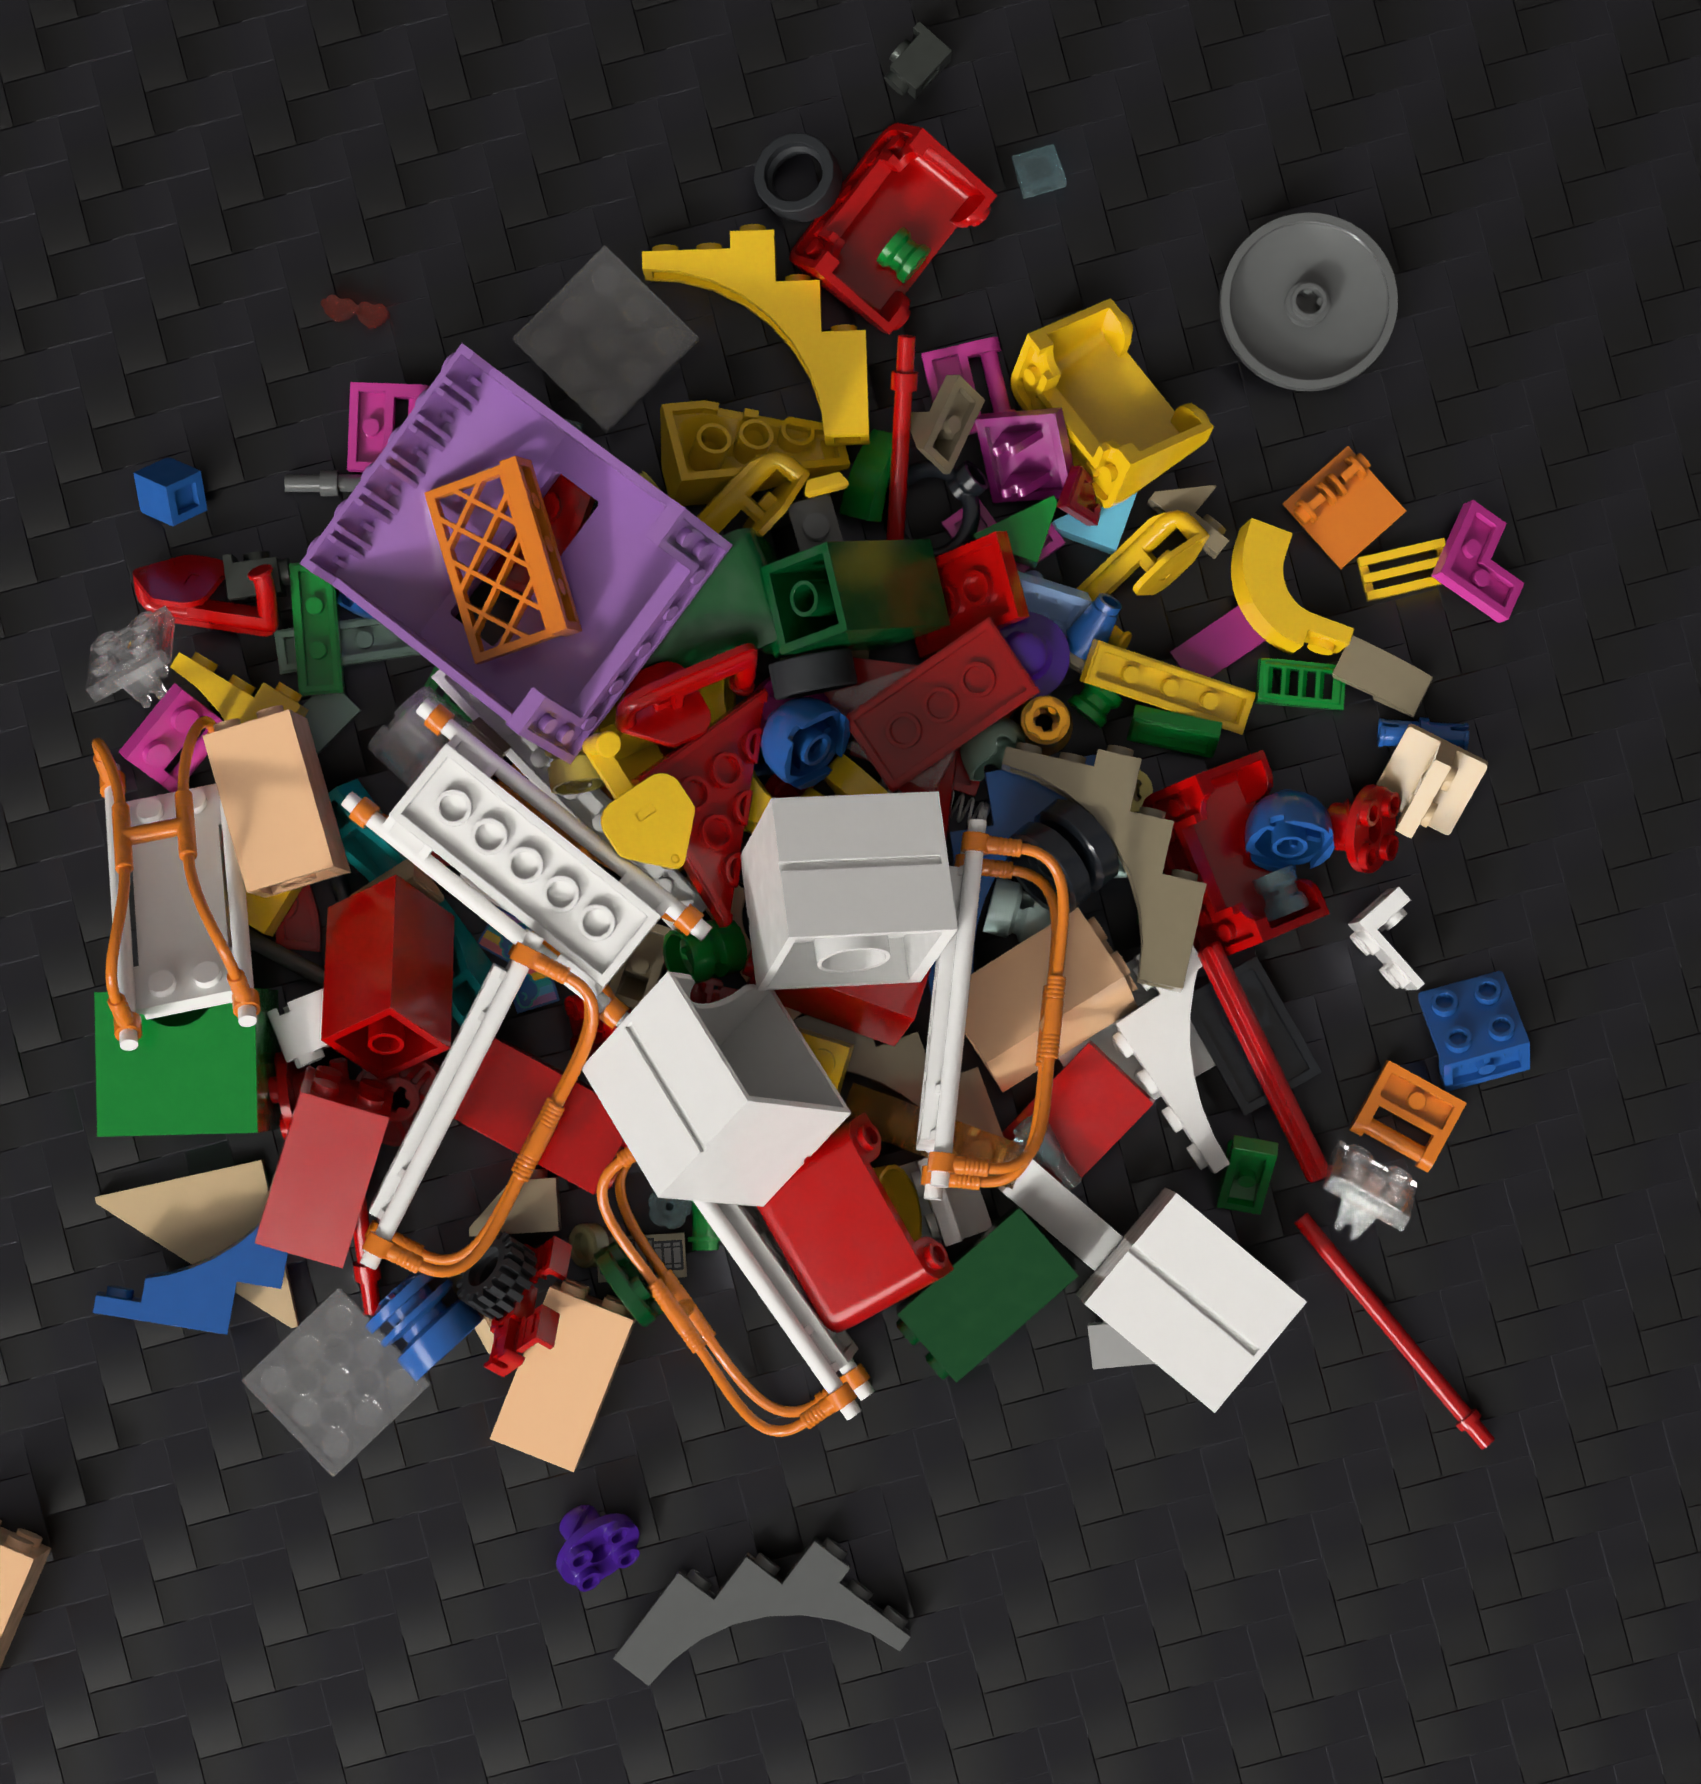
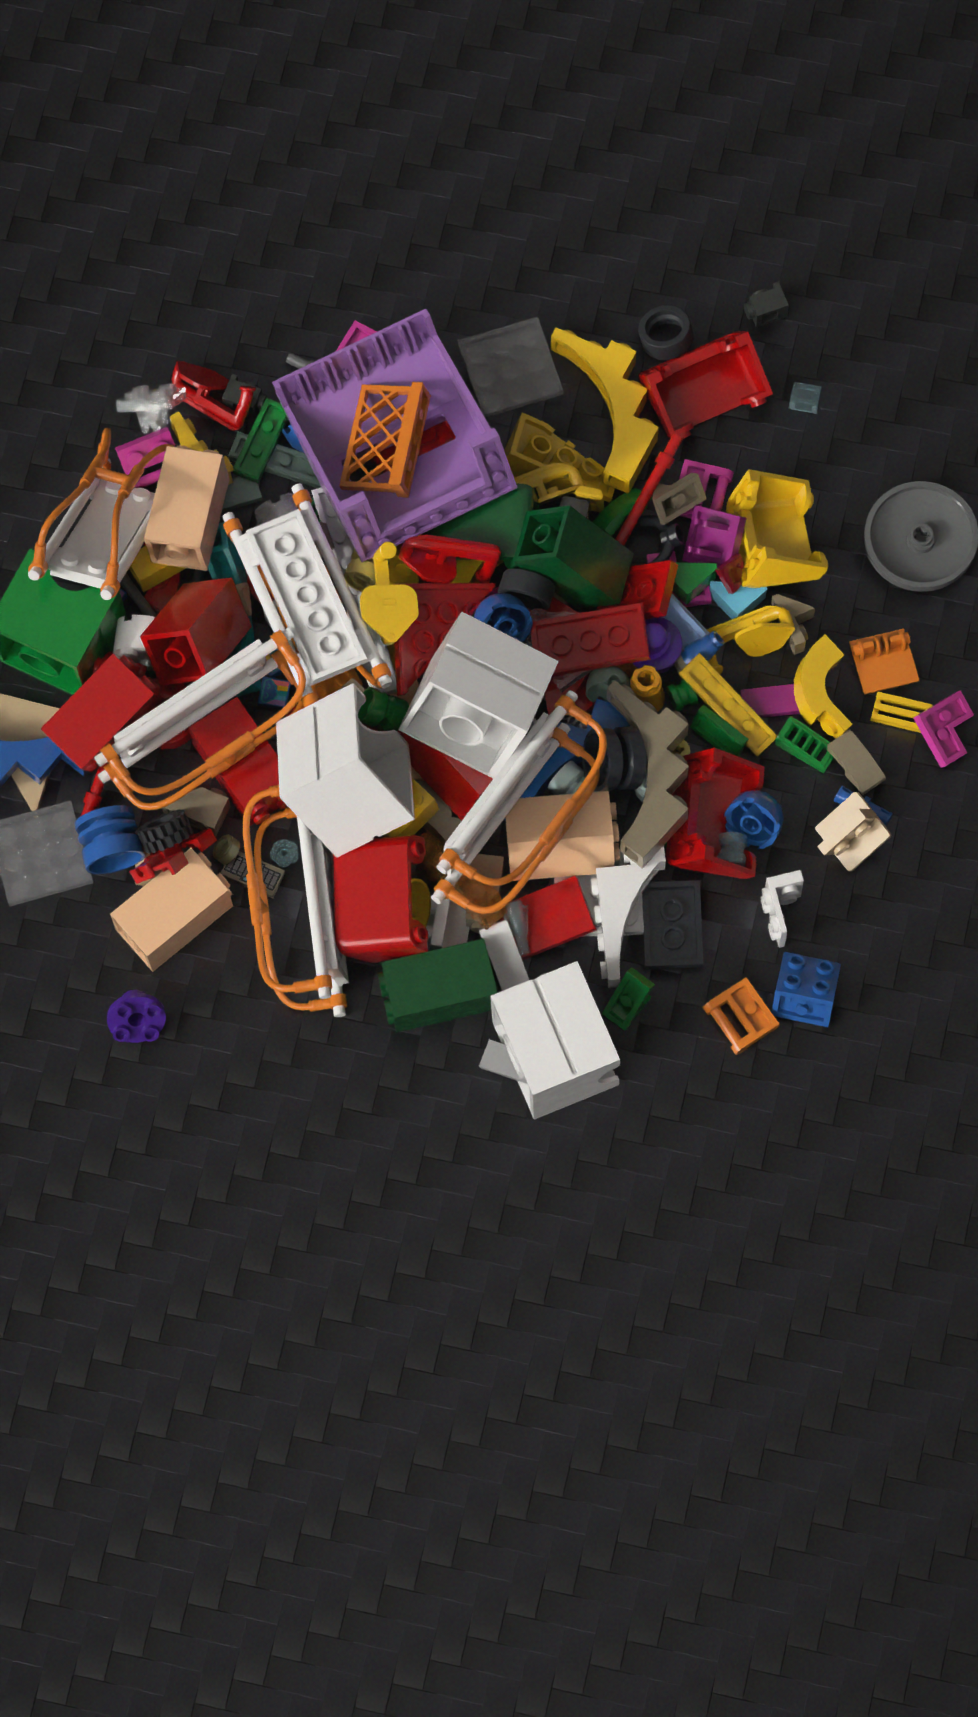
camera: 30 degrees right, 15 degrees down
blue panel [133,457,207,526] -> none
clear red piece [321,295,390,329] -> none
dark green tile [593,1241,663,1327] -> none
dark grey arch [613,1536,911,1686] -> none
green pin [688,1201,721,1251] -> none
green wheel [876,227,931,284] -> none
red axle [1198,941,1329,1182] -> none
red bar [1294,1212,1495,1450] -> none
clear plate [1323,1140,1417,1239] -> none
red plate [1327,784,1401,873] -> none

